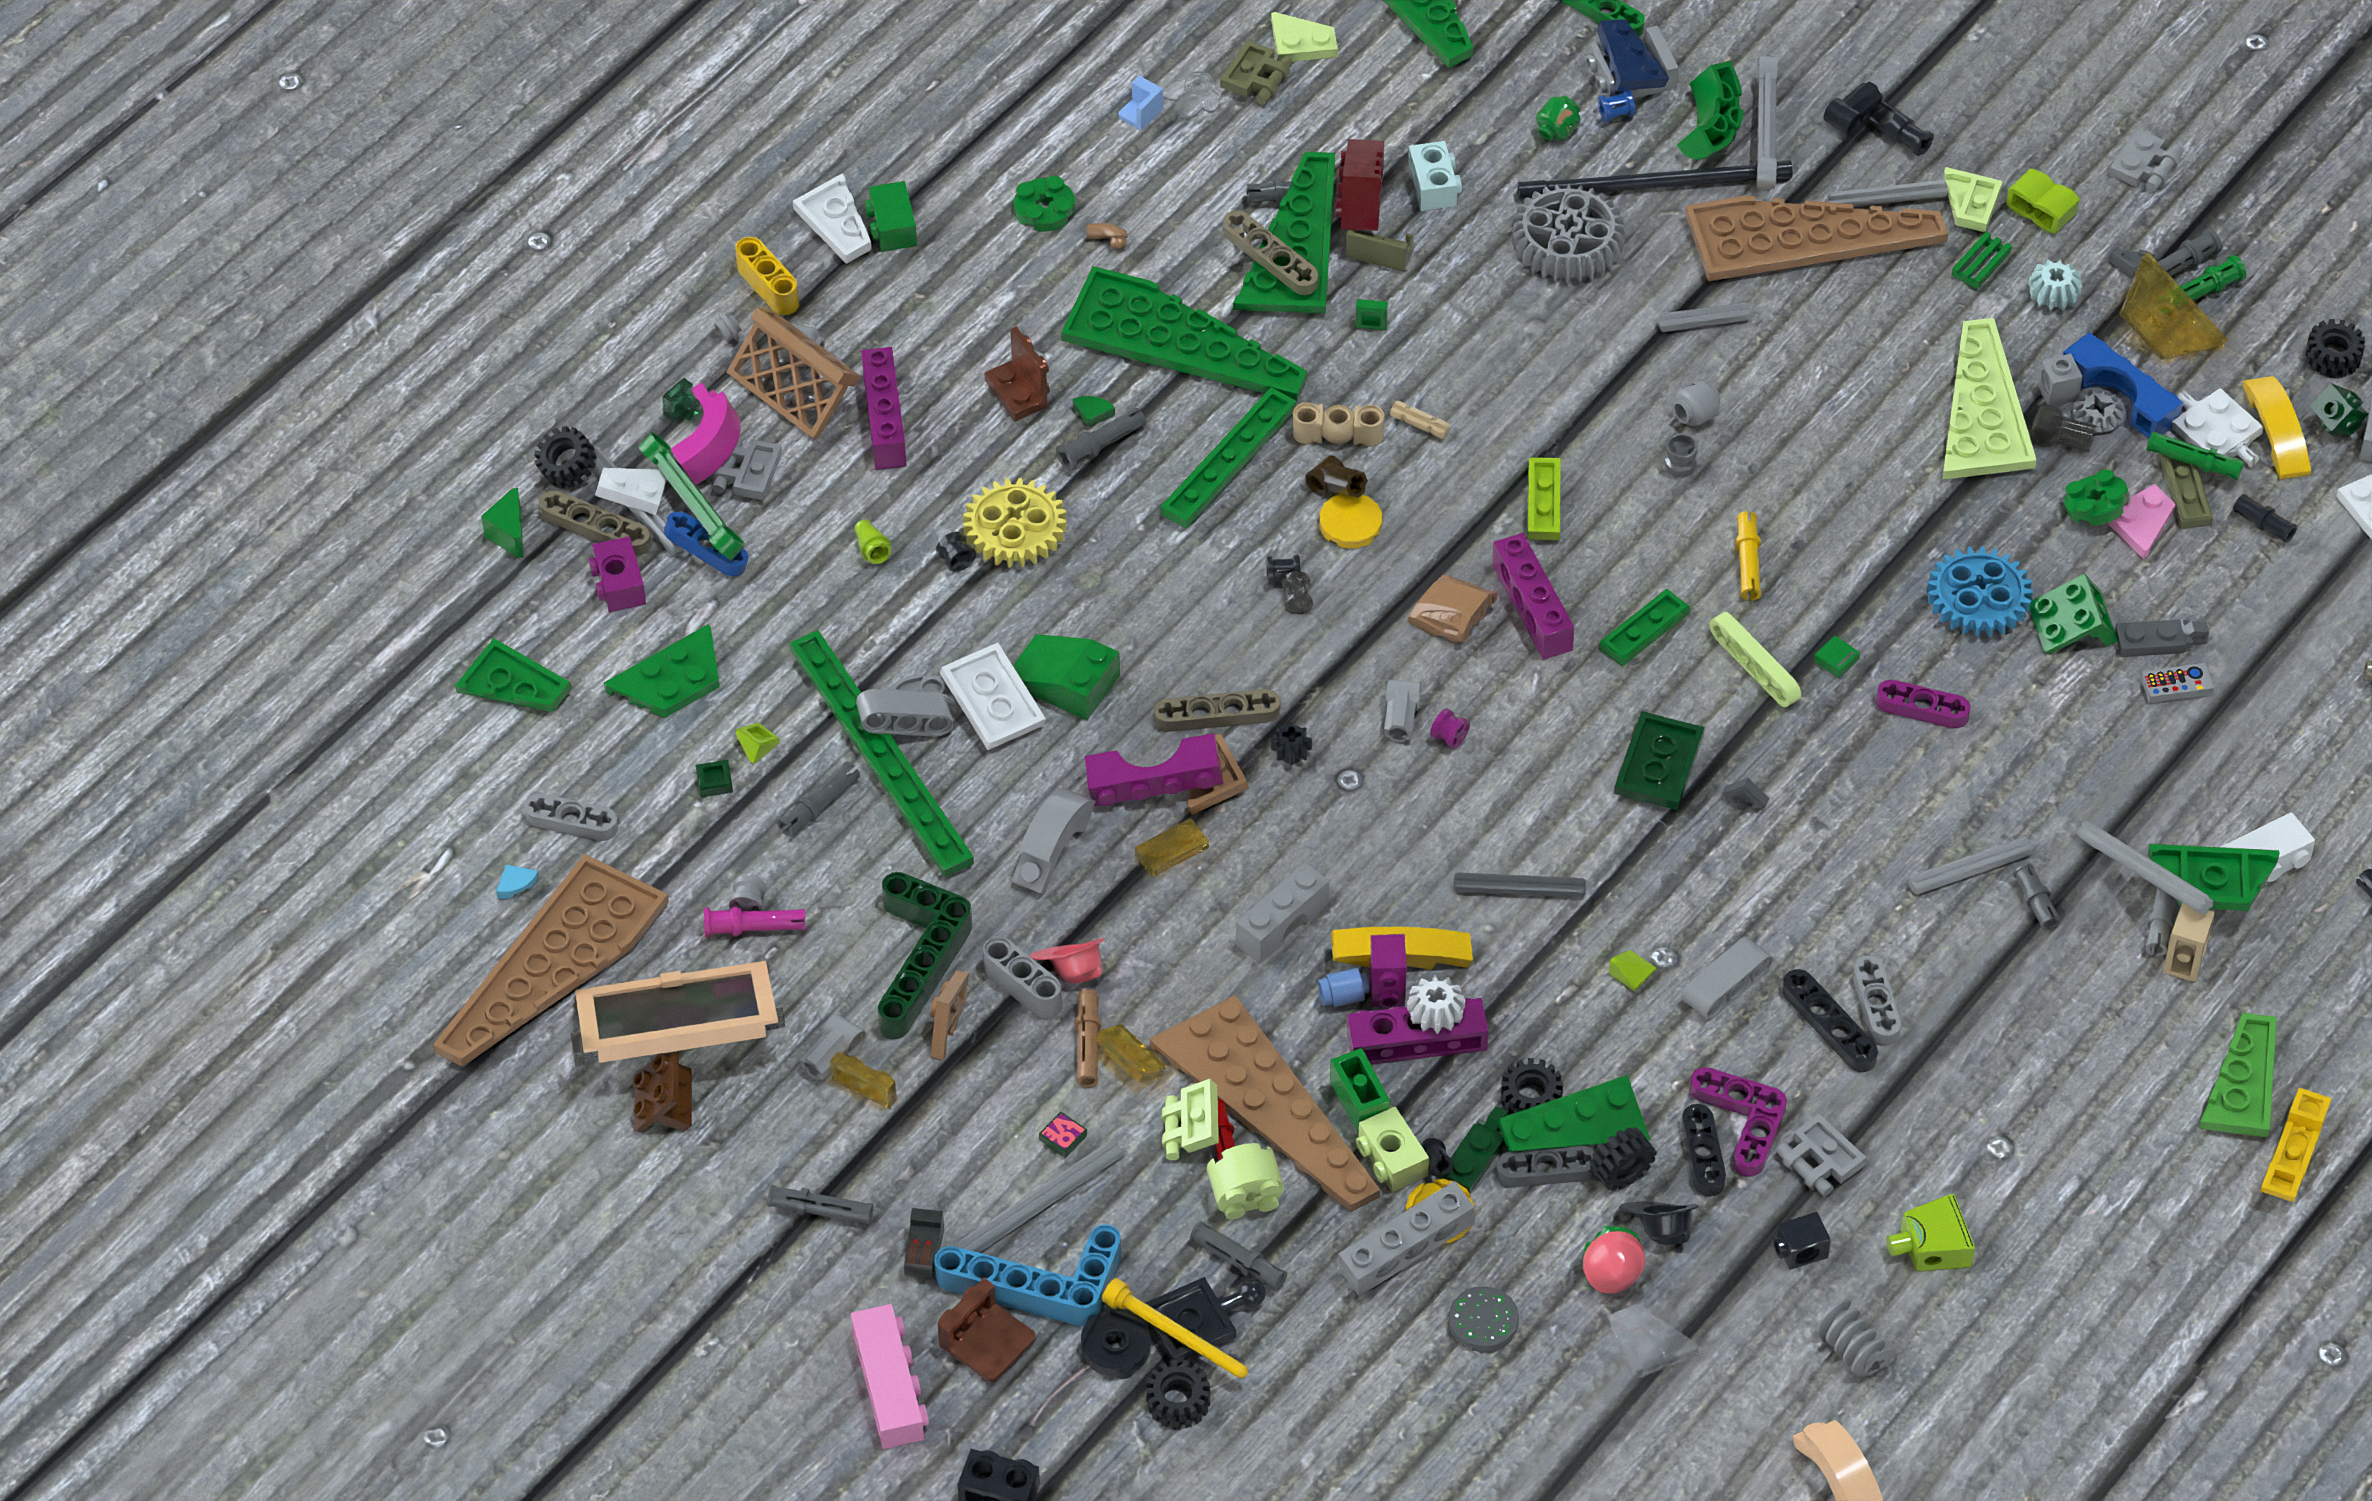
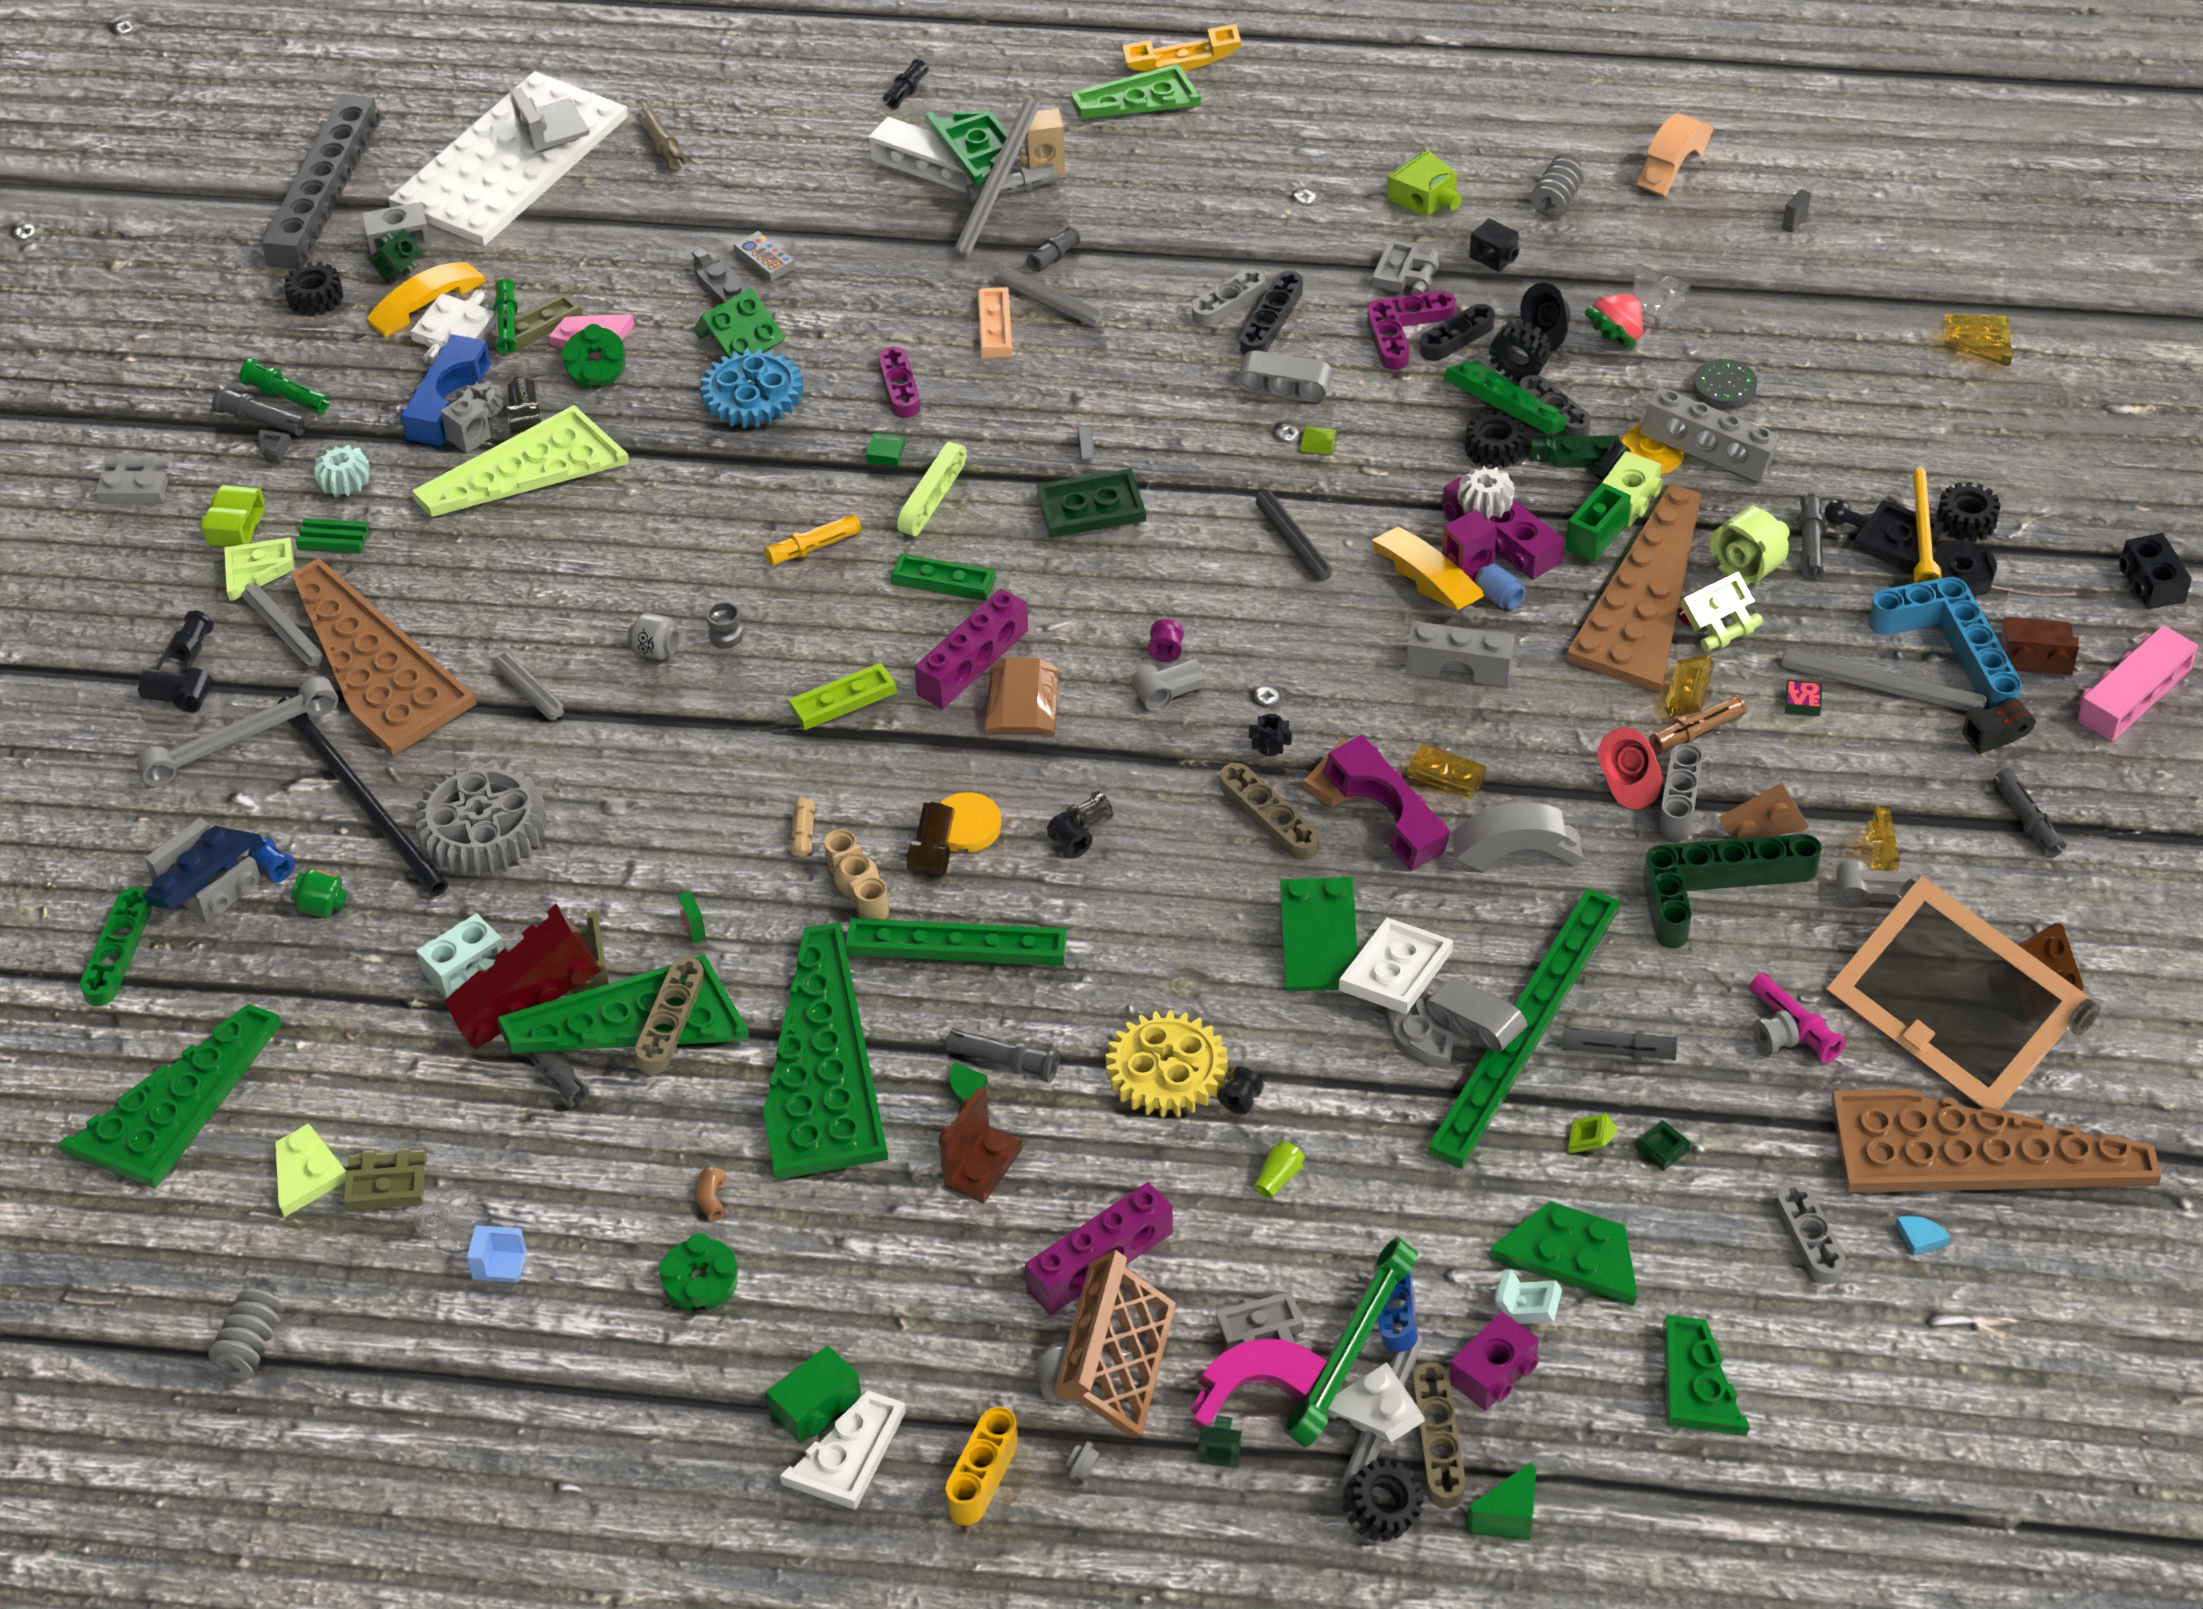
camera: 120 degrees left, 5 degrees down
green brick [1677,61,1744,160] -> none
clear yellow wing [2120,251,2228,360] -> none
black pin [2233,494,2297,543] -> none
none -> light nougat tile [978,287,1013,359]
none -> light aqua bracket [1495,1270,1562,1324]

